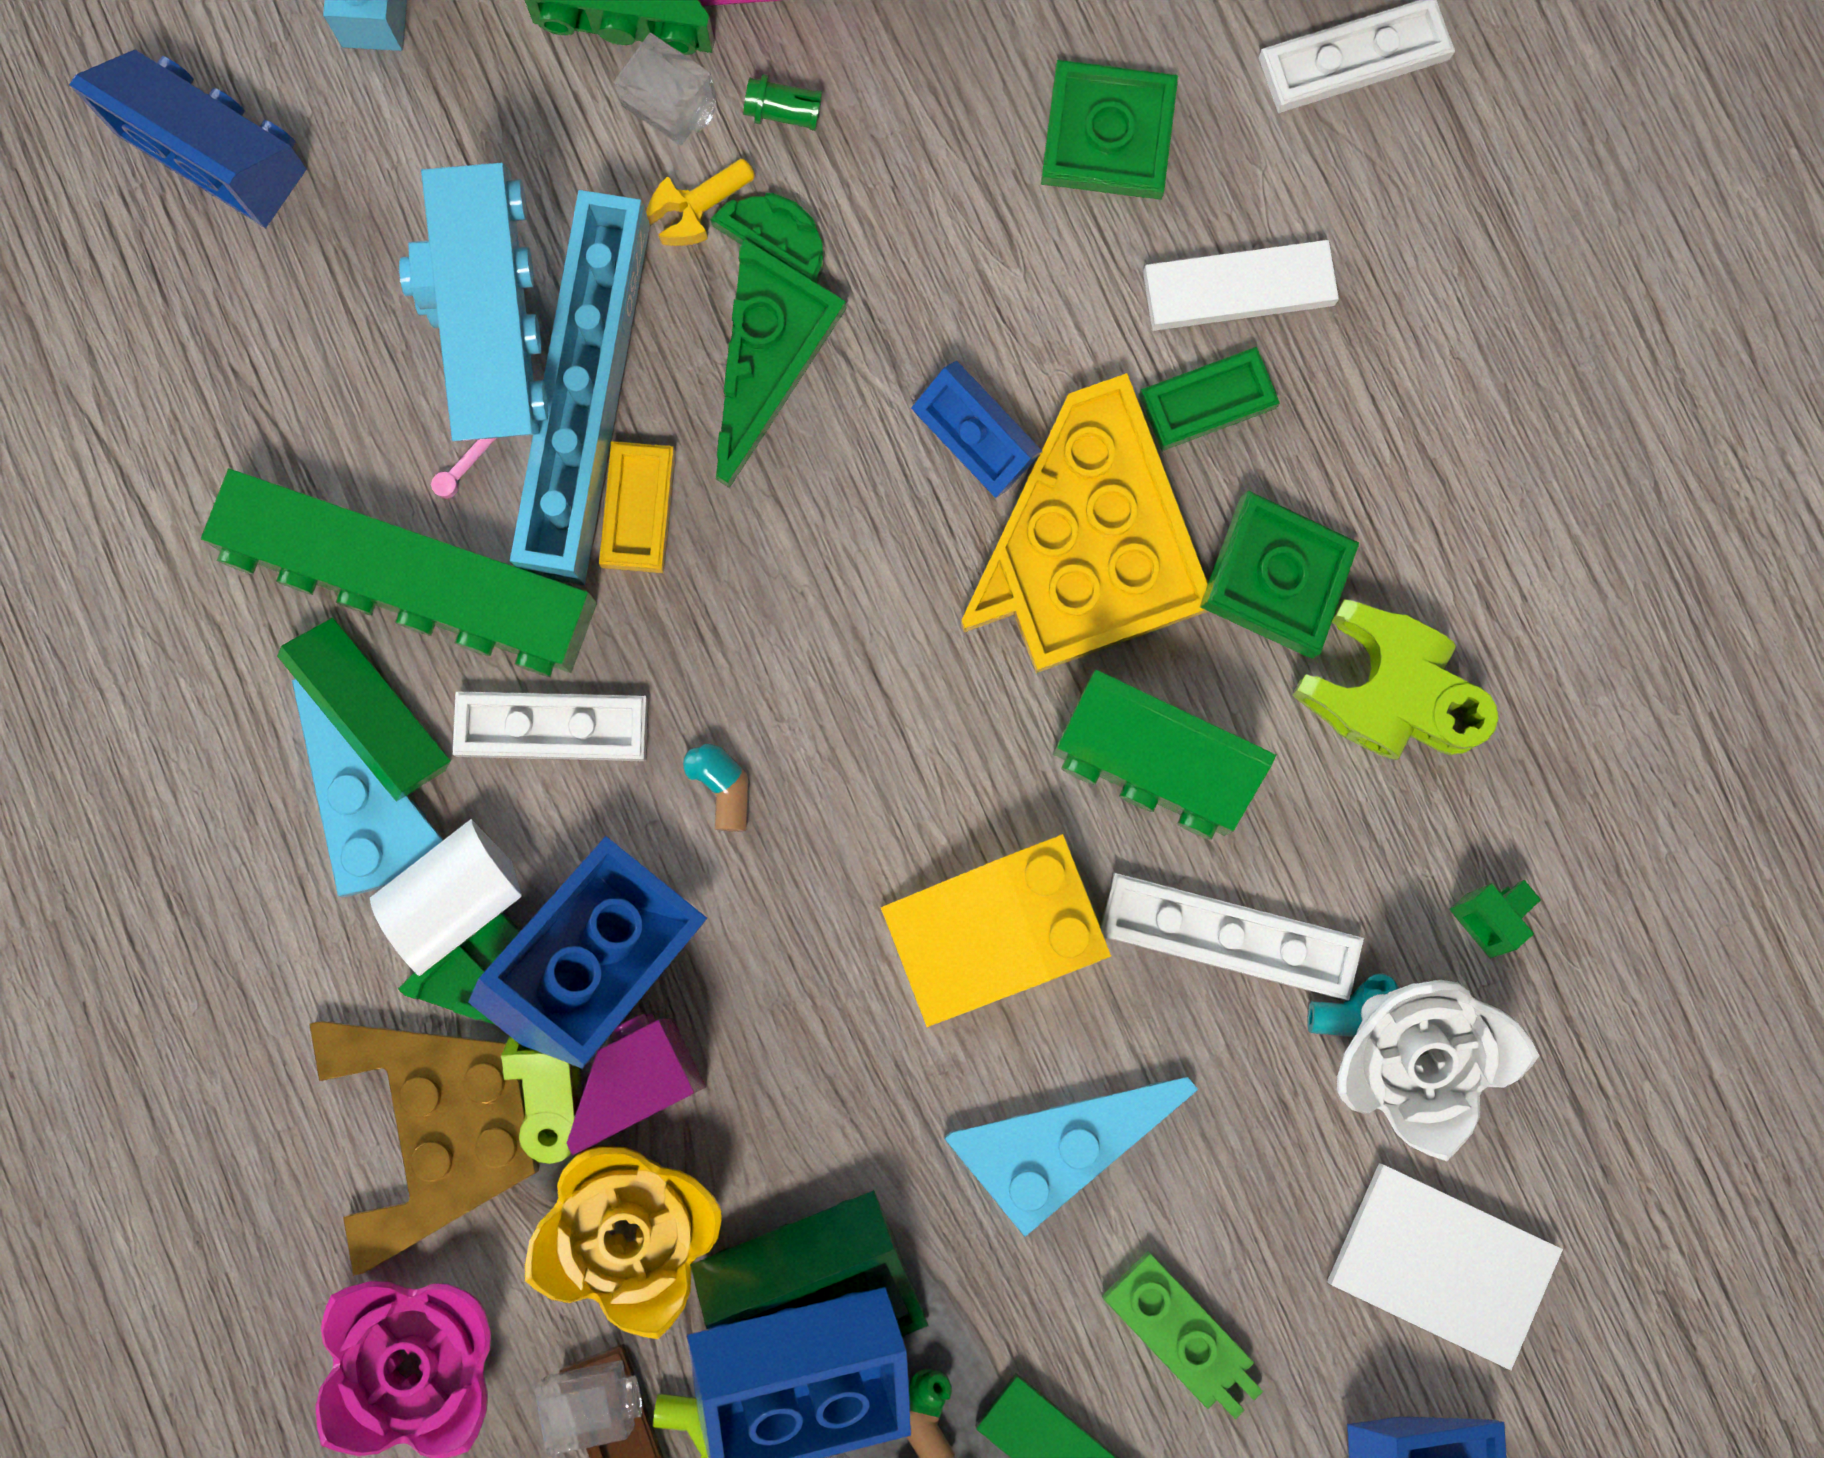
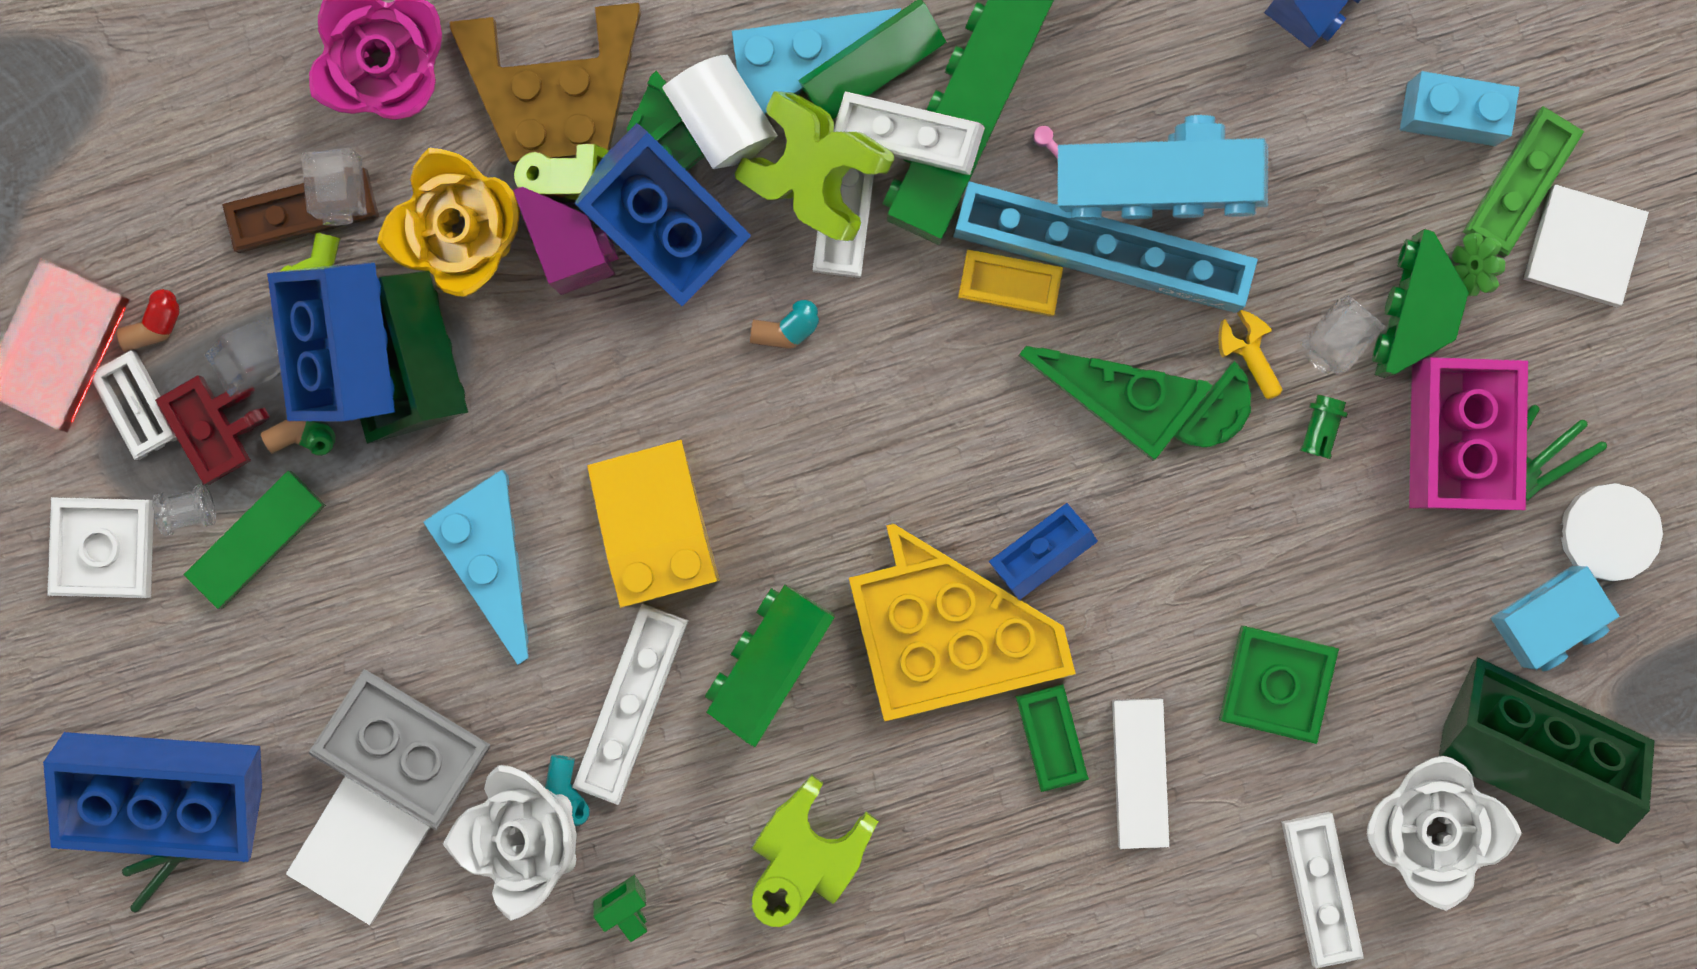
camera: 95 degrees right, 5 degrees up
bright green hinge [1102,1251,1264,1419] -> none
green tile [1200,490,1359,659] -> none
none -> light grey tile [309,669,490,831]
none -> lime piece [735,91,894,241]
none -> white tile [834,91,985,175]

